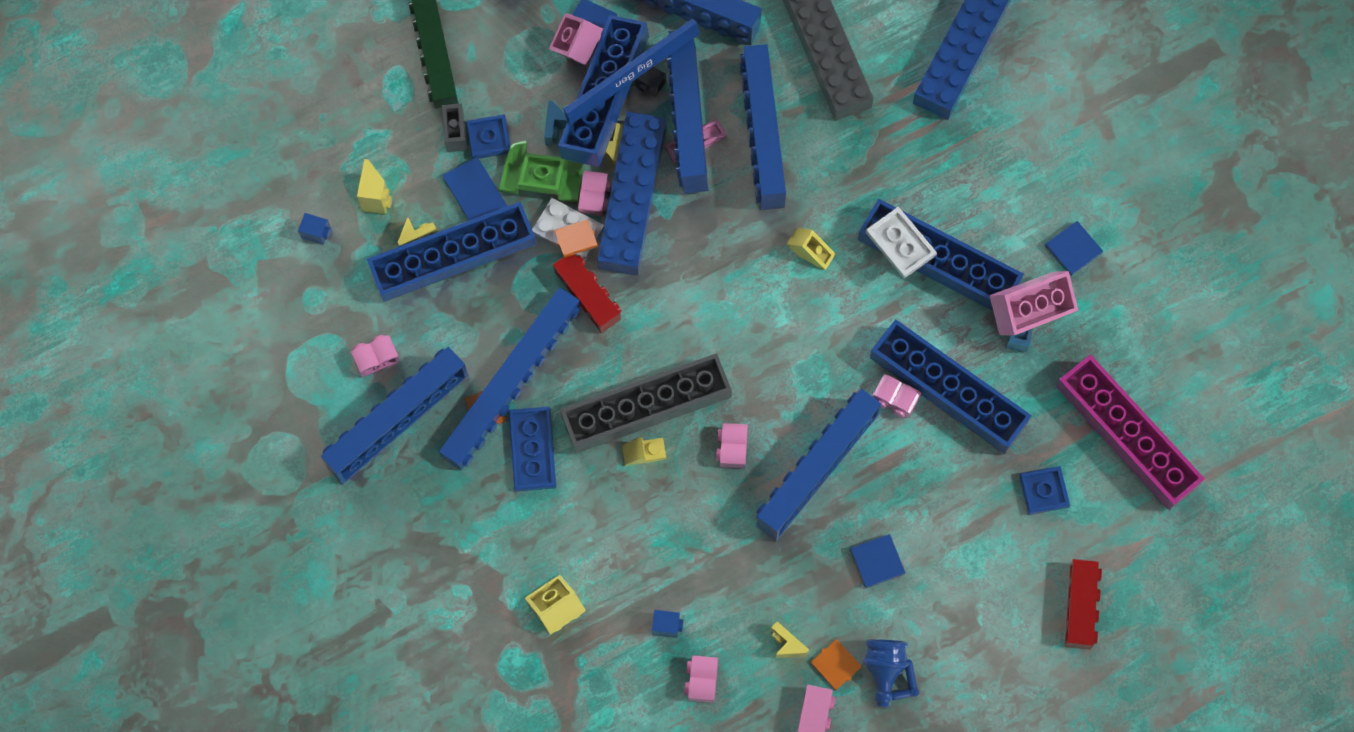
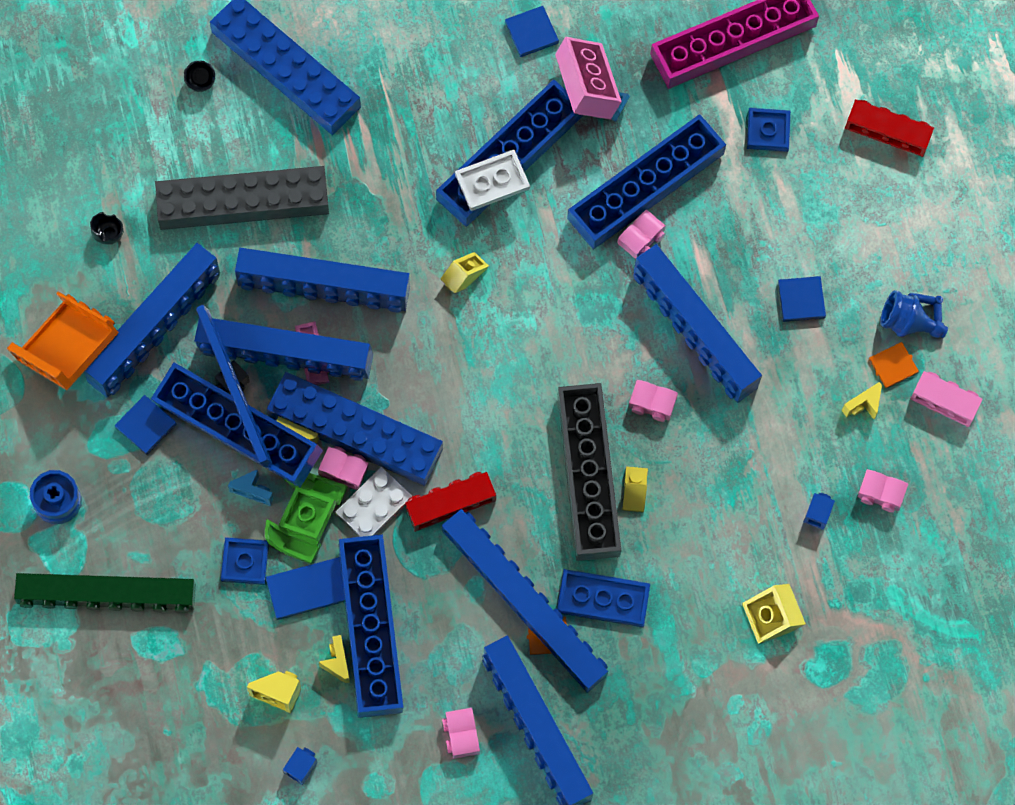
camera: 80 degrees left, 0 degrees up
dark grey brick [442,103,467,152] -> none
bright pink brick [549,13,603,66] -> none
orange piece [554,219,598,258] -> none

